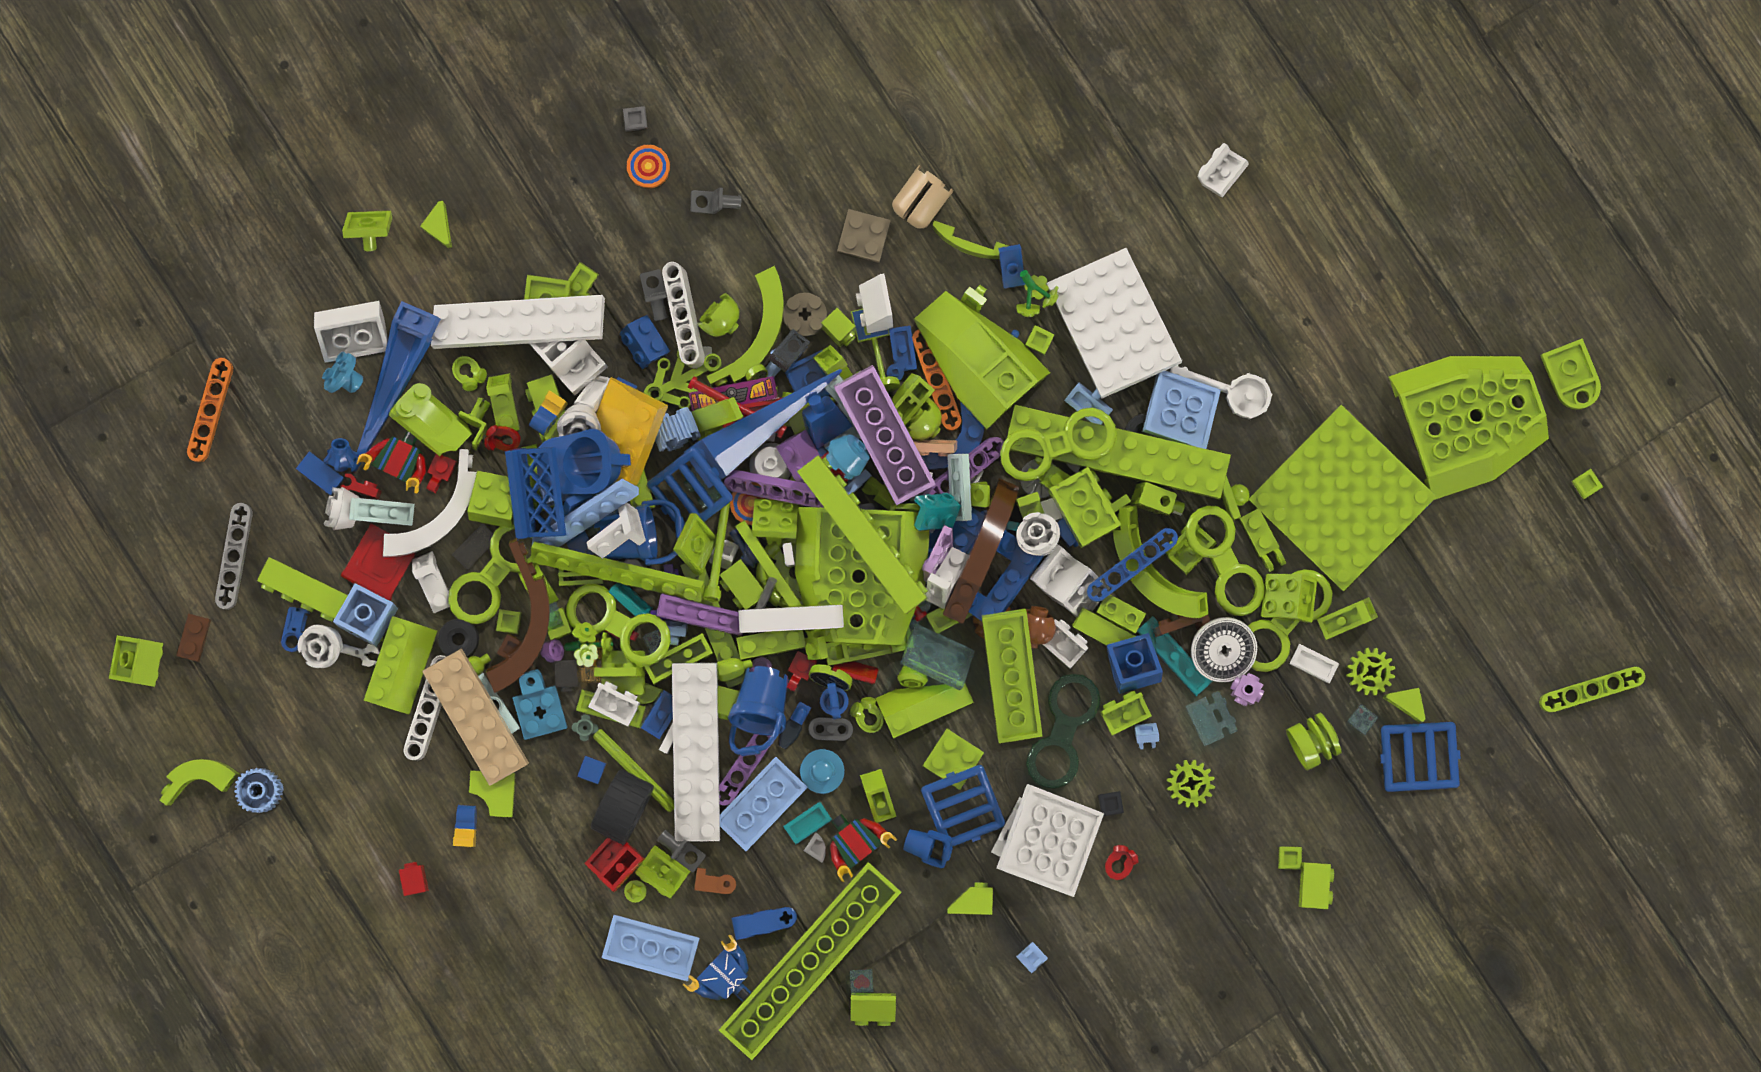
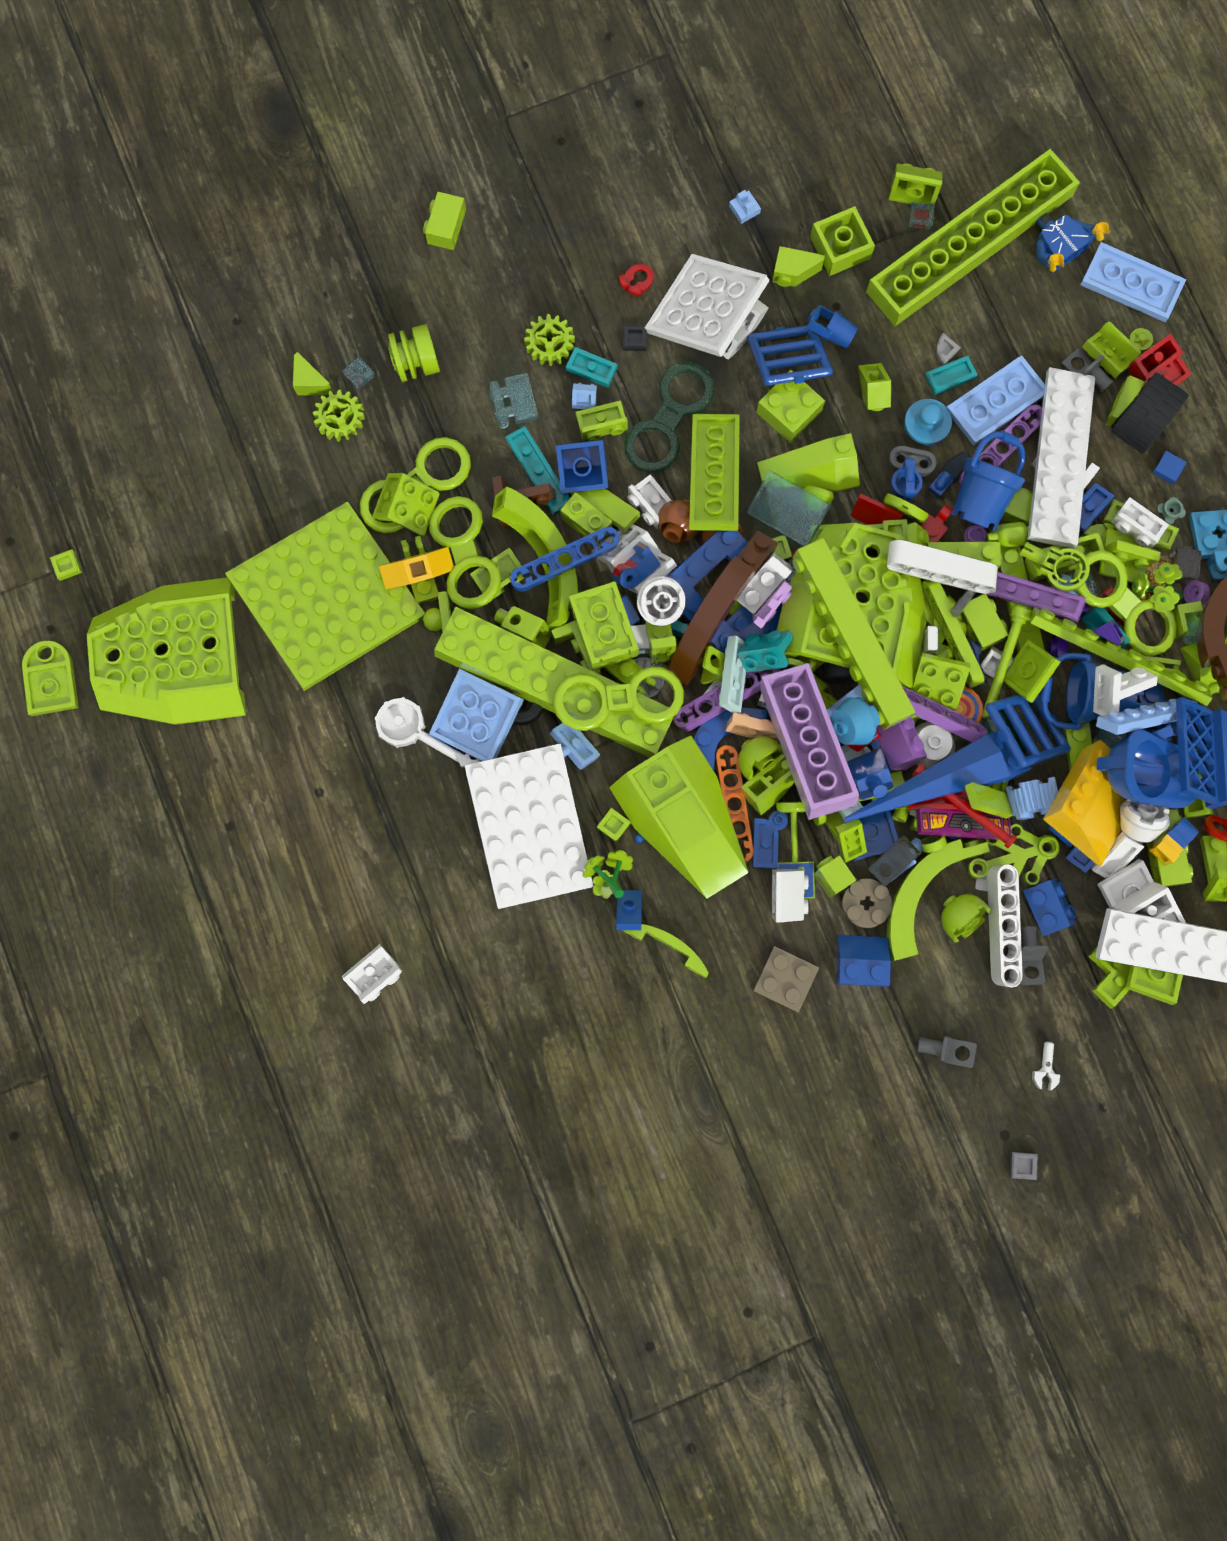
camera: 165 degrees left, 5 degrees down
lime axle [593,729,674,812] -> none
tile [627,145,670,189] -> none
dark orange leg [694,867,736,894] -> none
blue piece [731,907,797,940] -> none
torso [830,813,897,882] -> none
lime piece [850,697,883,733] -> none
tan cylinder [892,165,954,228] -> none
lime tile [960,285,987,313] -> none
piece [1191,617,1257,682] -> none
lavender brick [1230,673,1264,706] -> none
lime tile [1278,846,1302,869] -> none
white tile [1289,644,1339,684] -> none
lime bracket [1317,597,1378,640] -> none
blue bar [1380,722,1461,792] -> none
lime beam [1539,667,1645,713] -> none
none -> yellow slope [379,547,454,589]
none -> teal plate [566,347,618,388]
none -> blue leg [613,542,661,589]
none -> lime brick [810,206,875,276]
none -> blue slope [836,935,891,987]
none -> lime pin [1020,542,1090,591]
none -> white bar [1032,1042,1060,1090]
none -> dark purple slope [1093,620,1125,645]
none -> lime slope [1106,376,1146,427]

